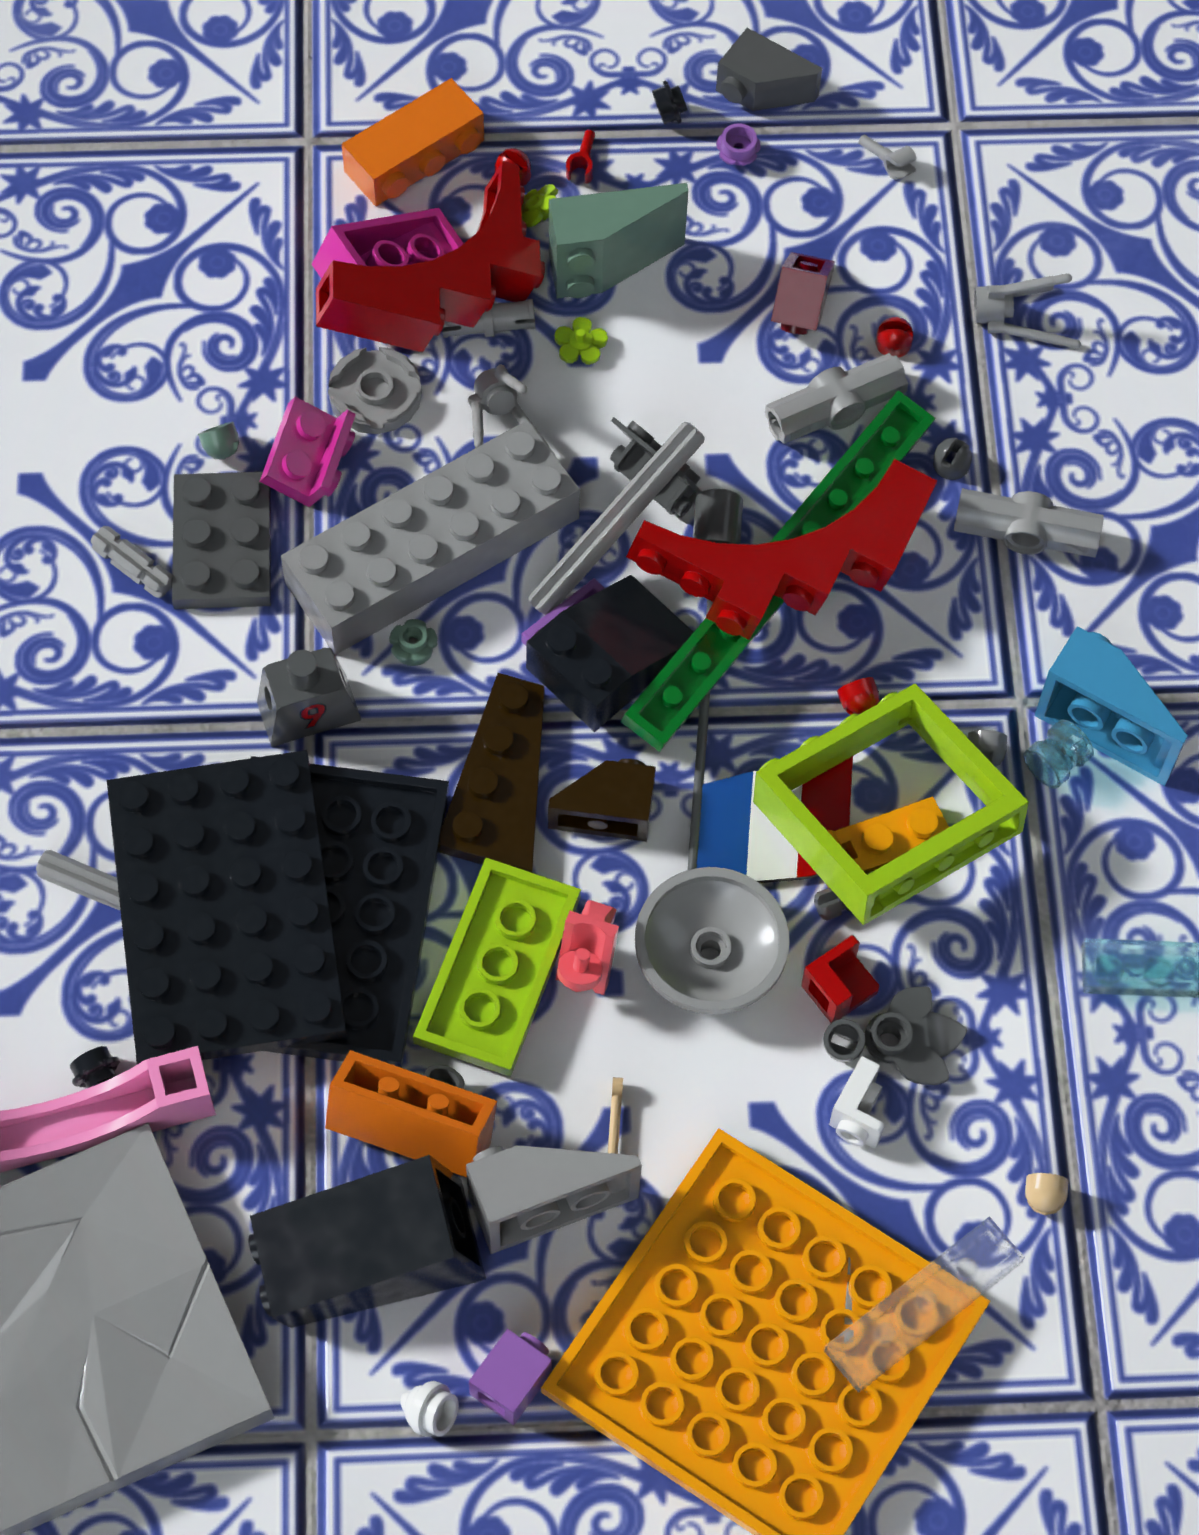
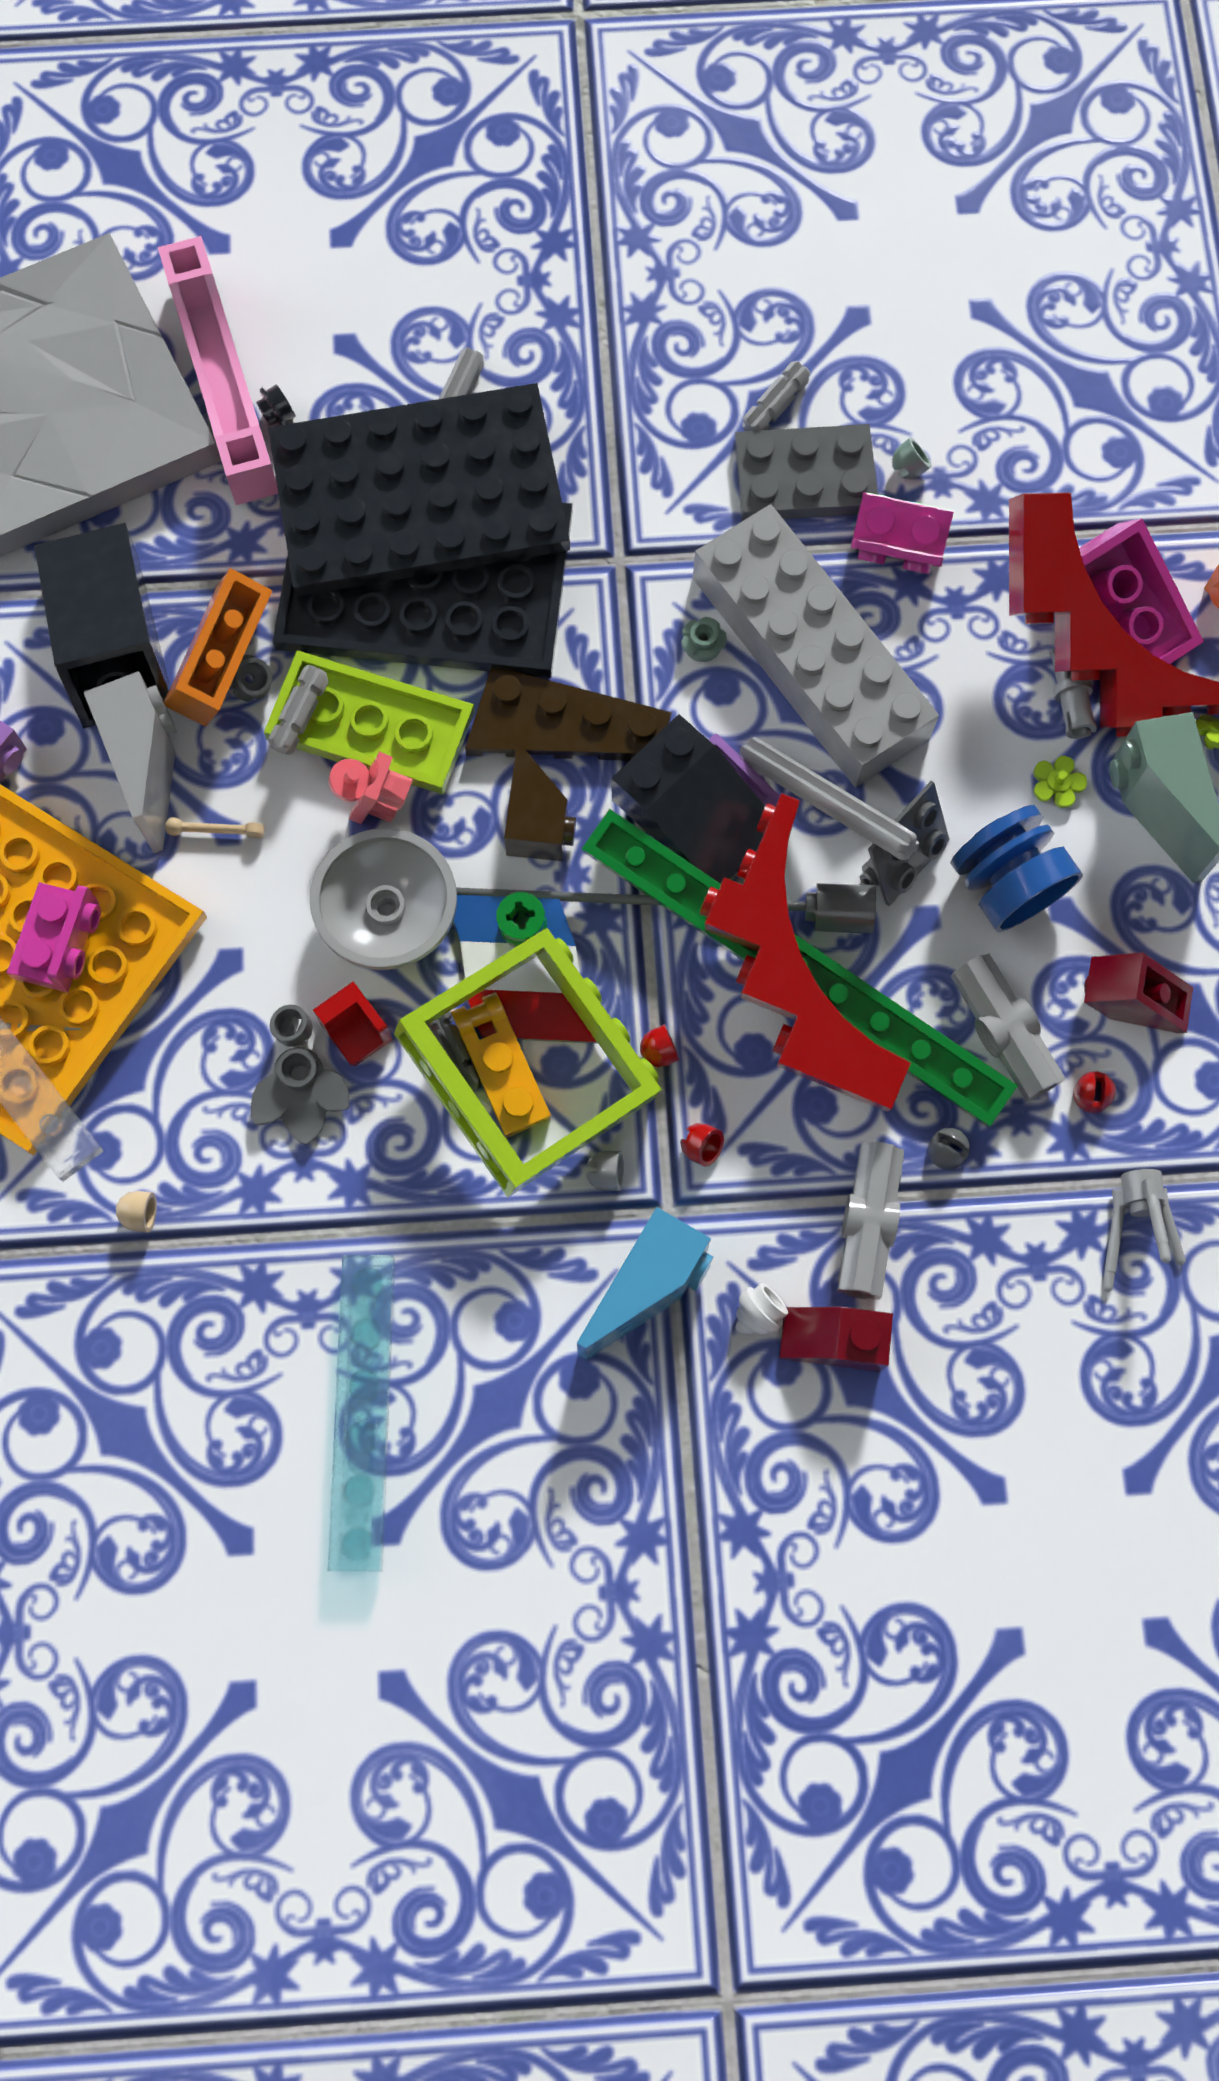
camera: 90 degrees right, 10 degrees up
dark grey torso [257,647,361,747] -> none
light grey tile [328,347,422,434] -> none
light grey plant [468,365,555,455] -> none
white bracket [829,1056,885,1148] -> none
clear light blue wheel [1023,719,1094,789] -> none
none -> dark pink bracket [7,882,101,992]
none -> light grey axle [268,665,328,755]
none -> green wheel [496,892,547,947]
none -> red hinge [680,1123,724,1167]
none -> white plate [736,1283,788,1335]
none -> dark red slope [779,1307,893,1372]
none -> blue wheel [950,805,1083,932]

